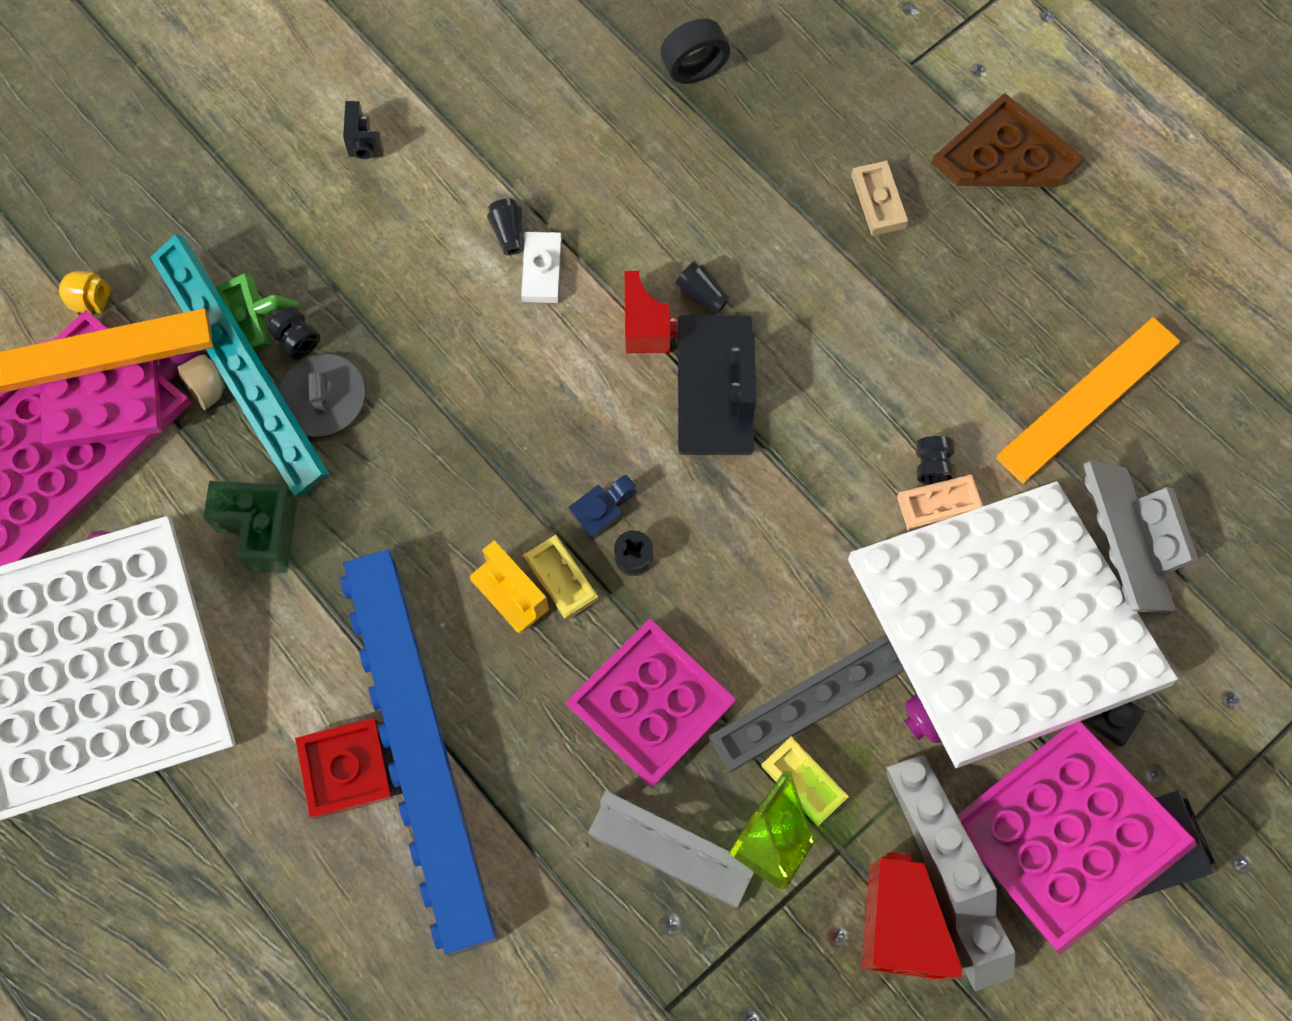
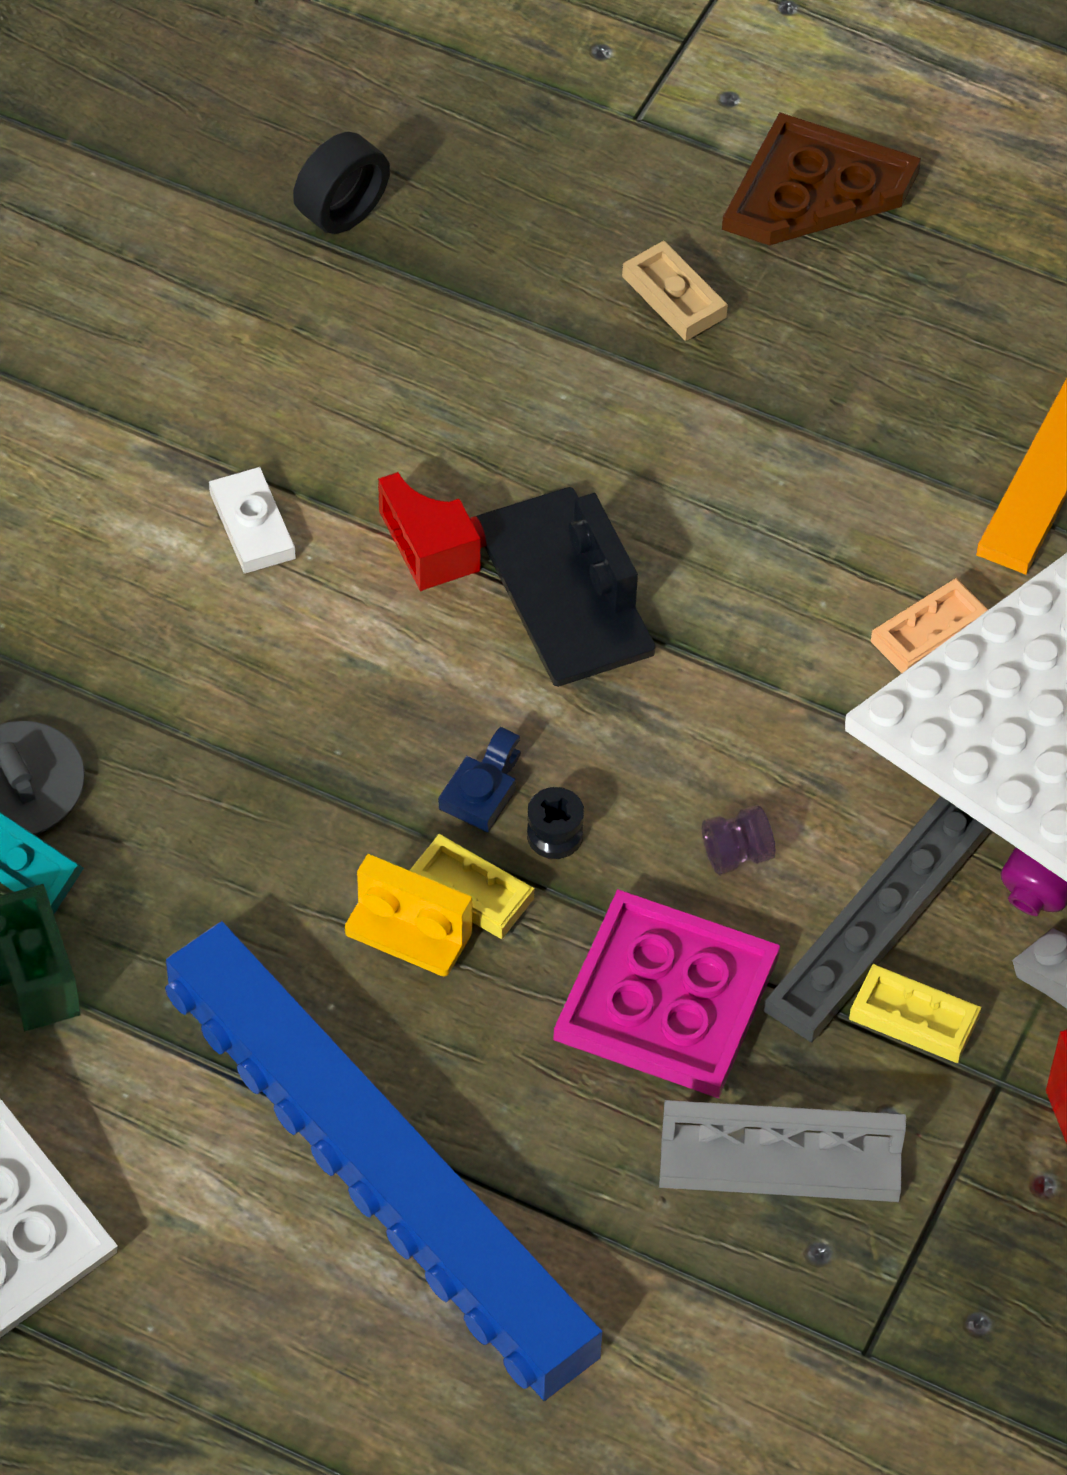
camera: 25 degrees left, 15 degrees down
red plate [295,718,393,819] -> none
black cone [487,198,524,256] -> none
black cone [675,261,730,314] -> none
clear neon green slope [728,771,814,889] -> none
black wheel [916,436,956,485] -> none
none -> clear purple wheel [701,805,776,875]

